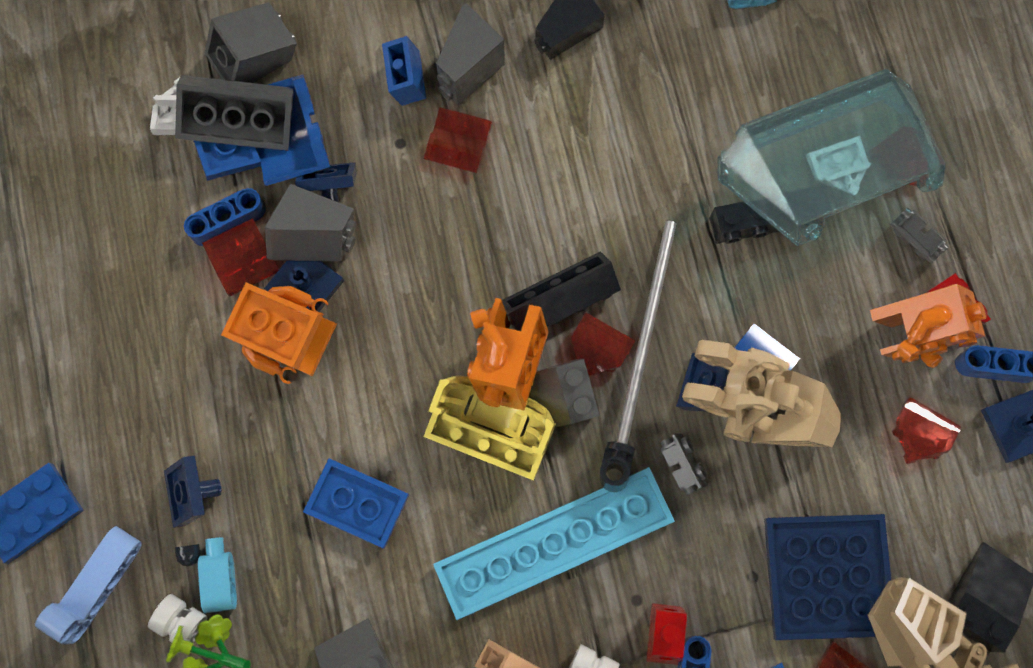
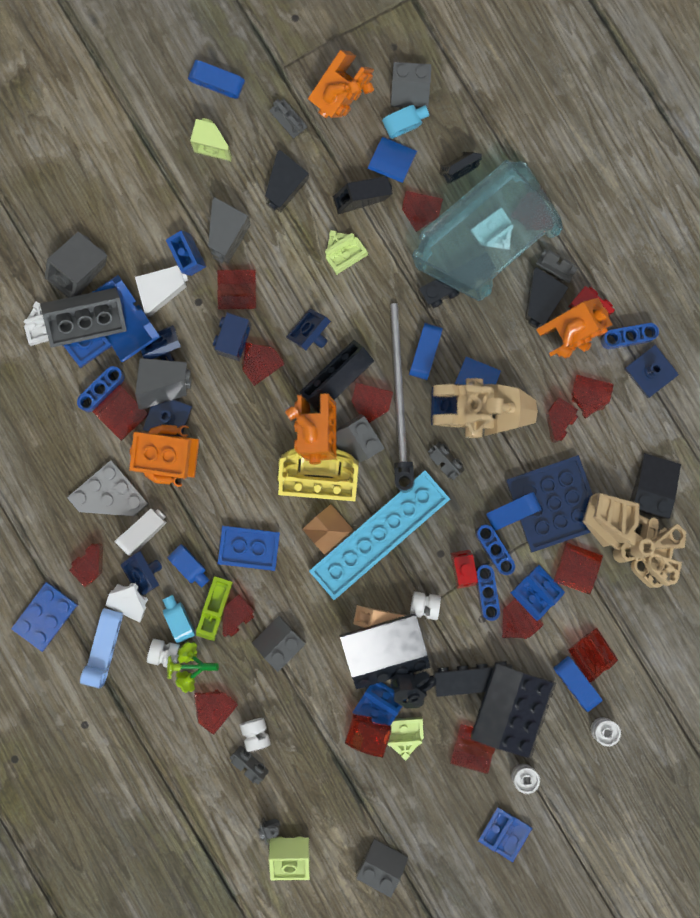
camera: 20 degrees left, 10 degrees up
black hinge [175,544,200,566] -> none
none -> light grey plate [67,460,149,516]
none -> clear red slope [69,543,103,587]
none -> white slope [106,583,148,623]
none -> white slope [115,509,167,555]
none -> white slope [135,266,188,317]
none -> blue piece [167,544,210,588]
none -> lime slope [196,576,233,641]
none -> dark blue brick [213,313,252,362]
none -> clear red slope [222,594,255,637]
none -> clear red slope [242,342,285,386]
none -> dark blue tile [286,308,331,351]
none -> medium nougat slope [302,504,354,556]
none -> yellowish green slope [325,230,368,275]
none -> black slope [333,176,393,214]
none -> blue slope [368,137,417,183]
none -> clear red slope [402,191,443,232]
none -> blue beam [409,323,443,380]
none -> black slope [440,152,482,184]
none -> blue beam [476,525,515,575]
none -> blue beam [486,492,542,531]
none -> black slope [525,267,569,329]
none -> clear red slope [546,397,578,443]

